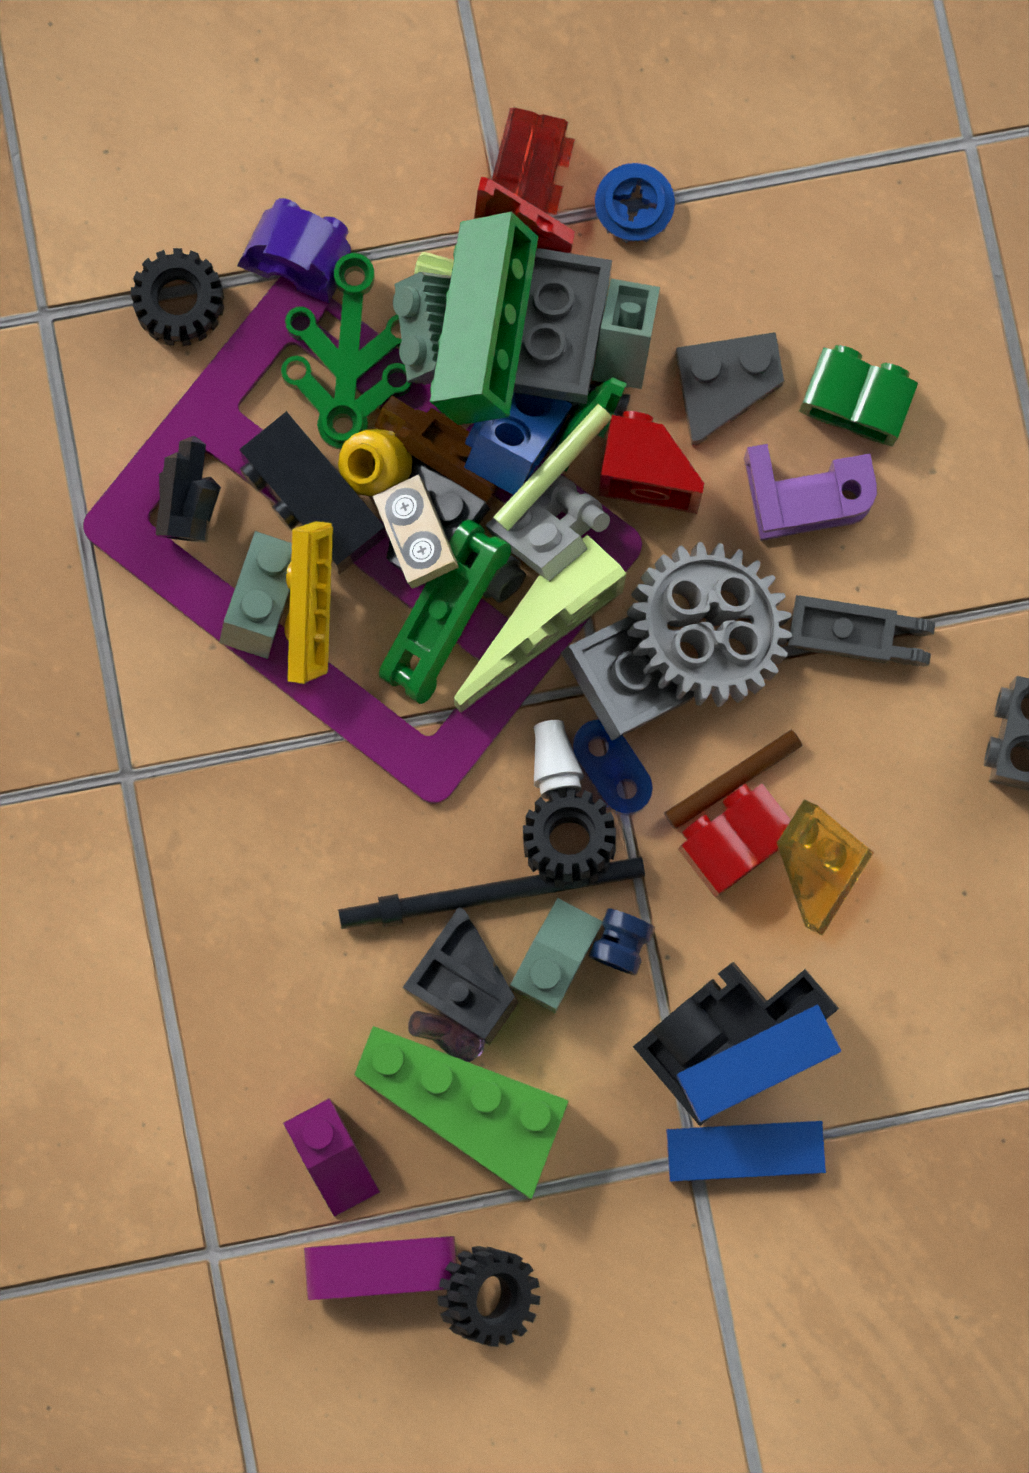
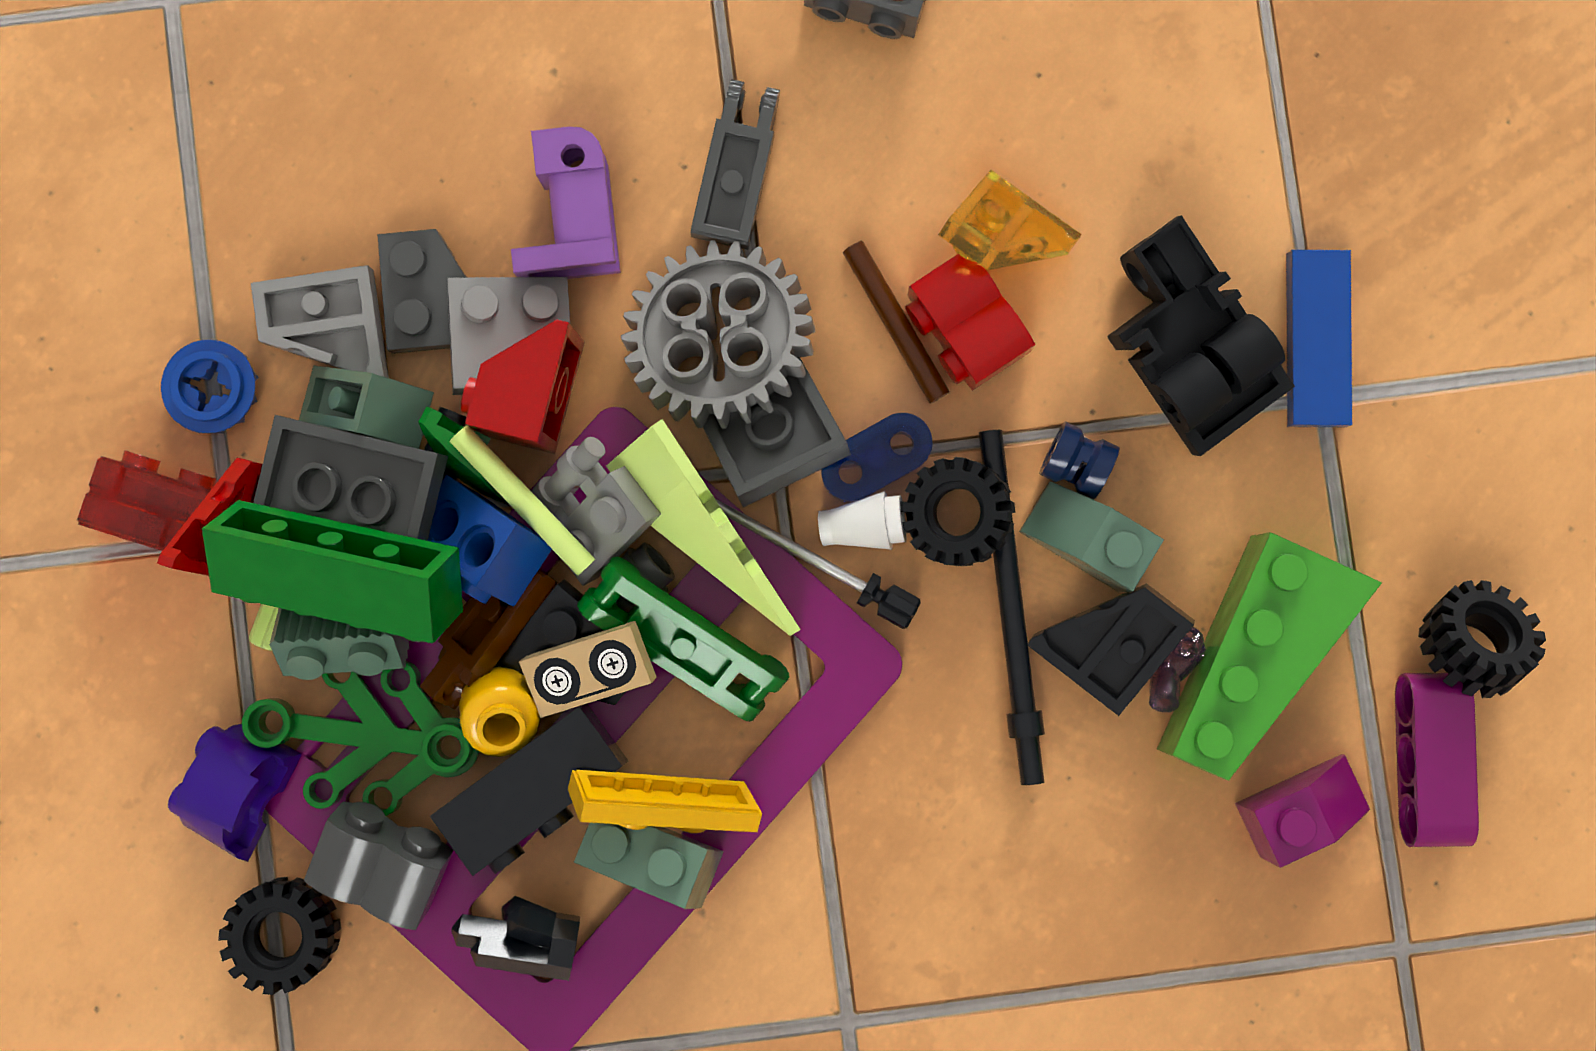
camera: 85 degrees left, 5 degrees up
blue tile [676,1004,842,1123] -> none
green brick [799,345,918,446] -> none
none -> light grey wing [251,265,389,378]
none -> dark grey brick [304,801,454,930]
none -> light grey wing [447,277,570,395]
none -> piece [716,499,921,629]

